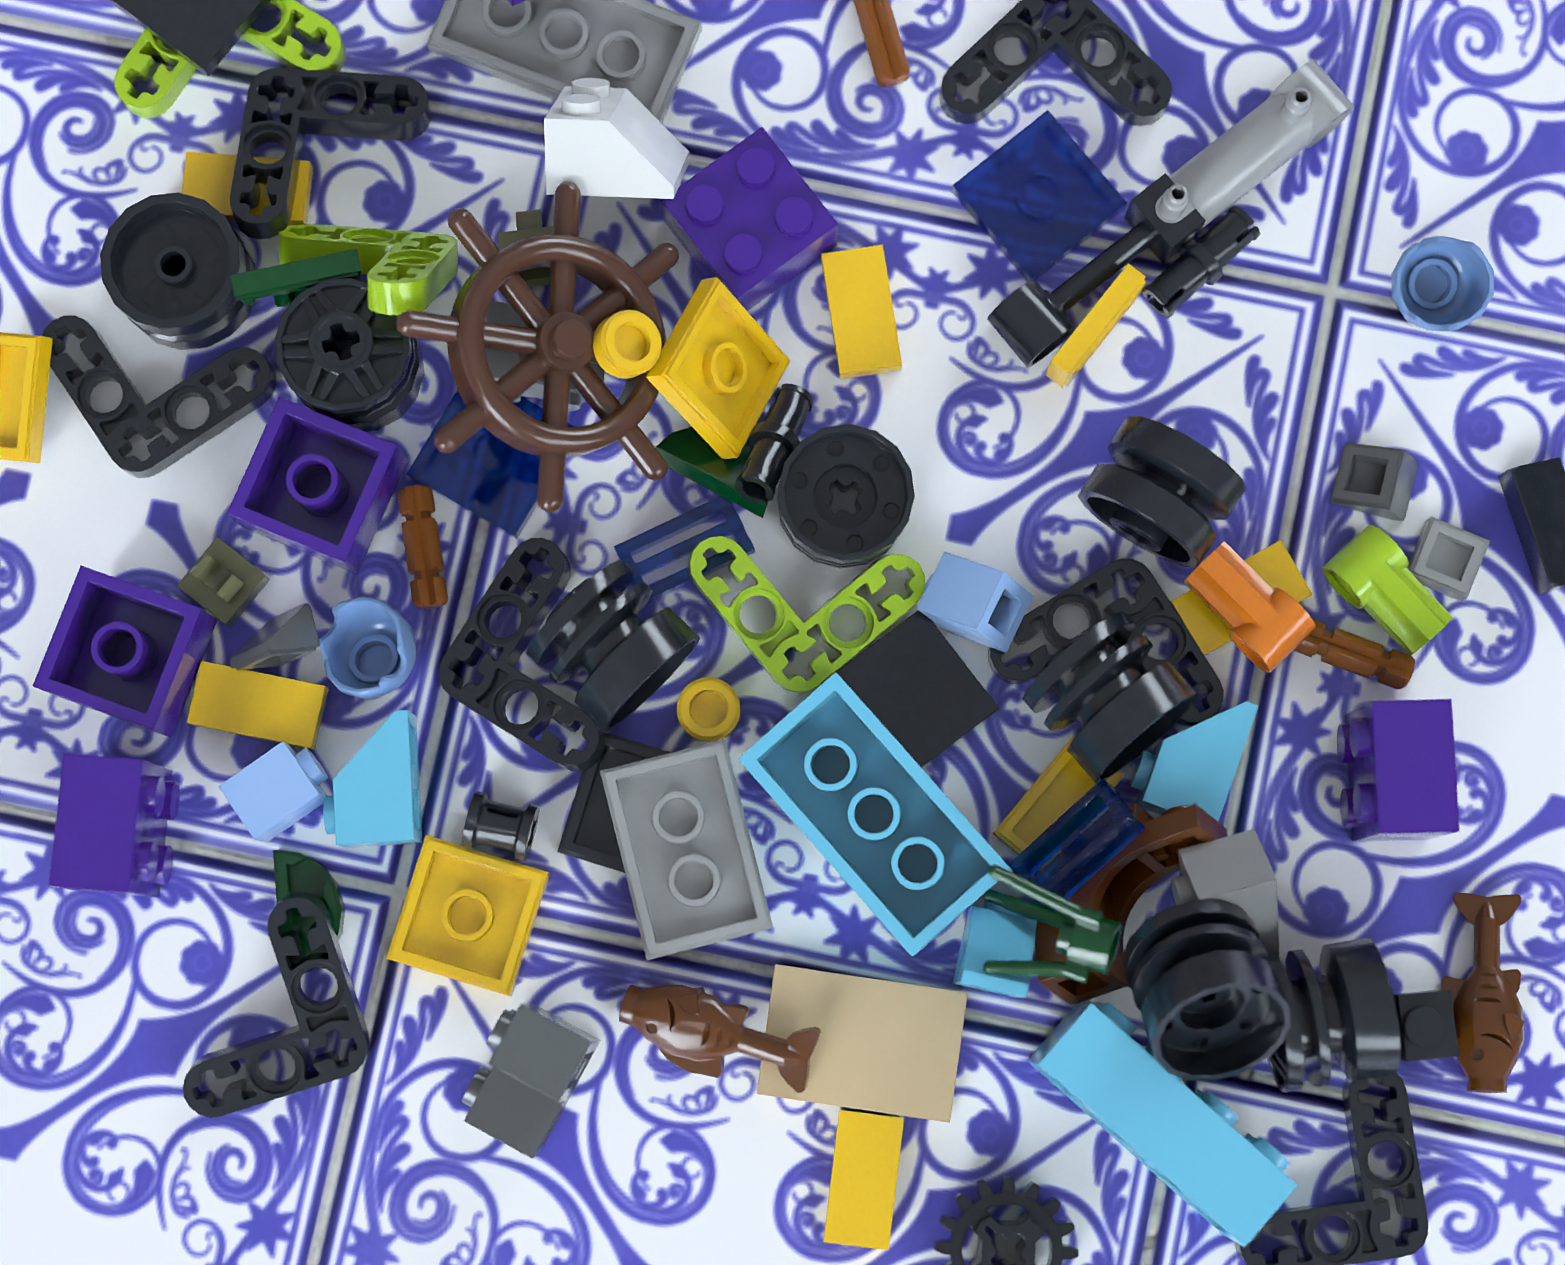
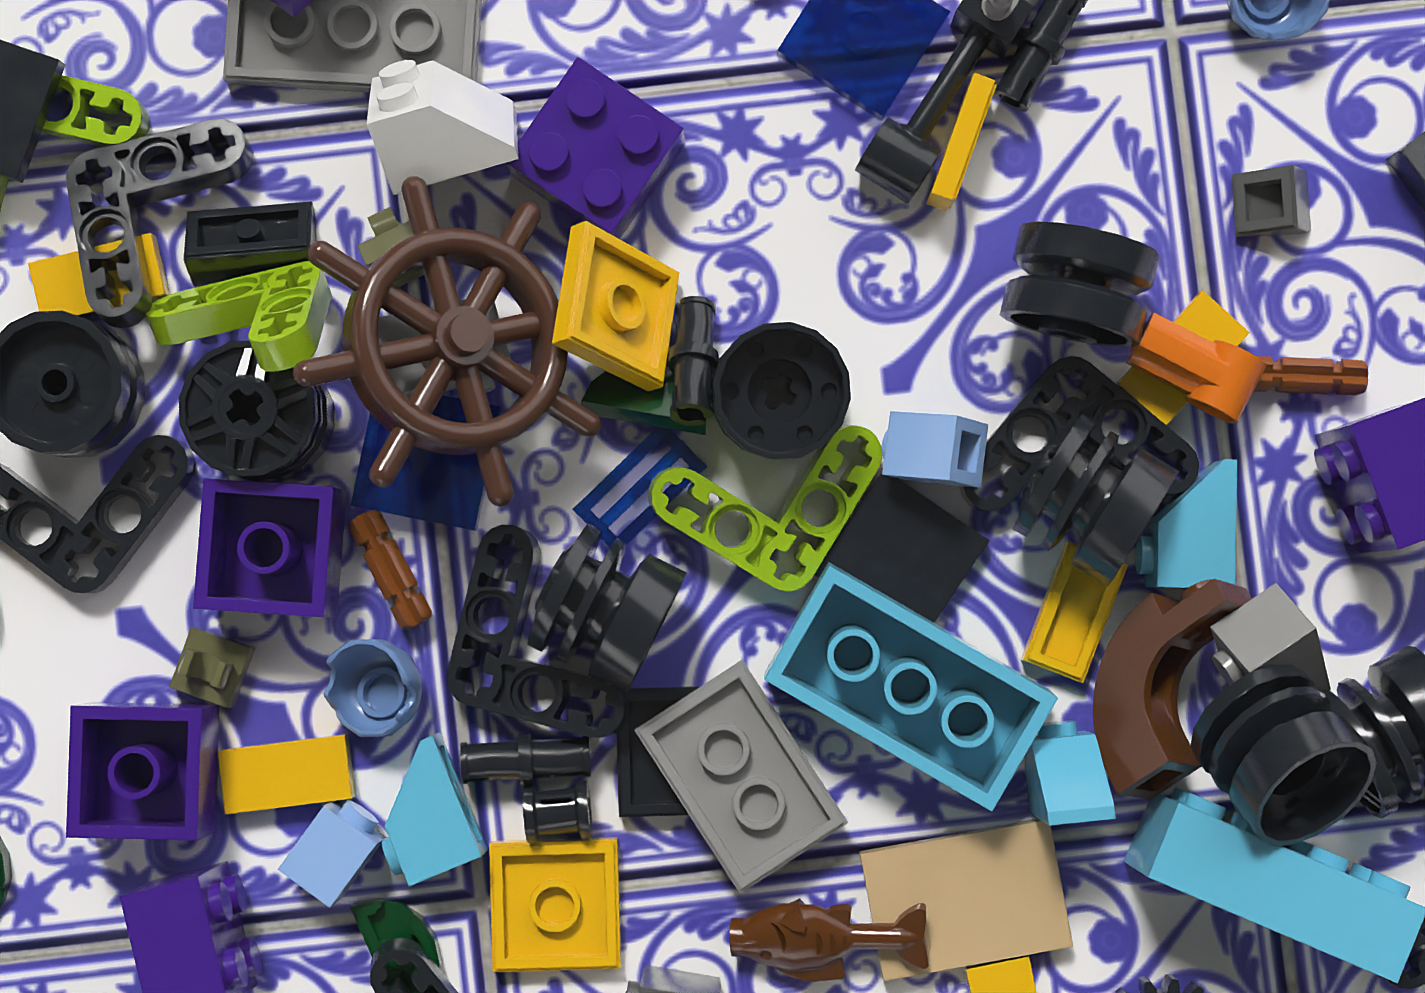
camera: 15 degrees left, 5 degrees up
dark grey slope [229,603,320,670] -> none
dark green tile [230,249,361,307] -> none
yellow tile [593,310,662,379] -> none
yellow tile [677,677,741,743] -> none
yellow tile [821,245,902,379] -> none
dark green plant [983,865,1122,983] -> none
clear blue tile [1008,778,1146,911] -> none
lime piece [1322,525,1453,655] -> none
light grey tile [1407,516,1490,601] -> none
none -> black slope [183,201,317,287]
none -> black pin [460,734,591,786]

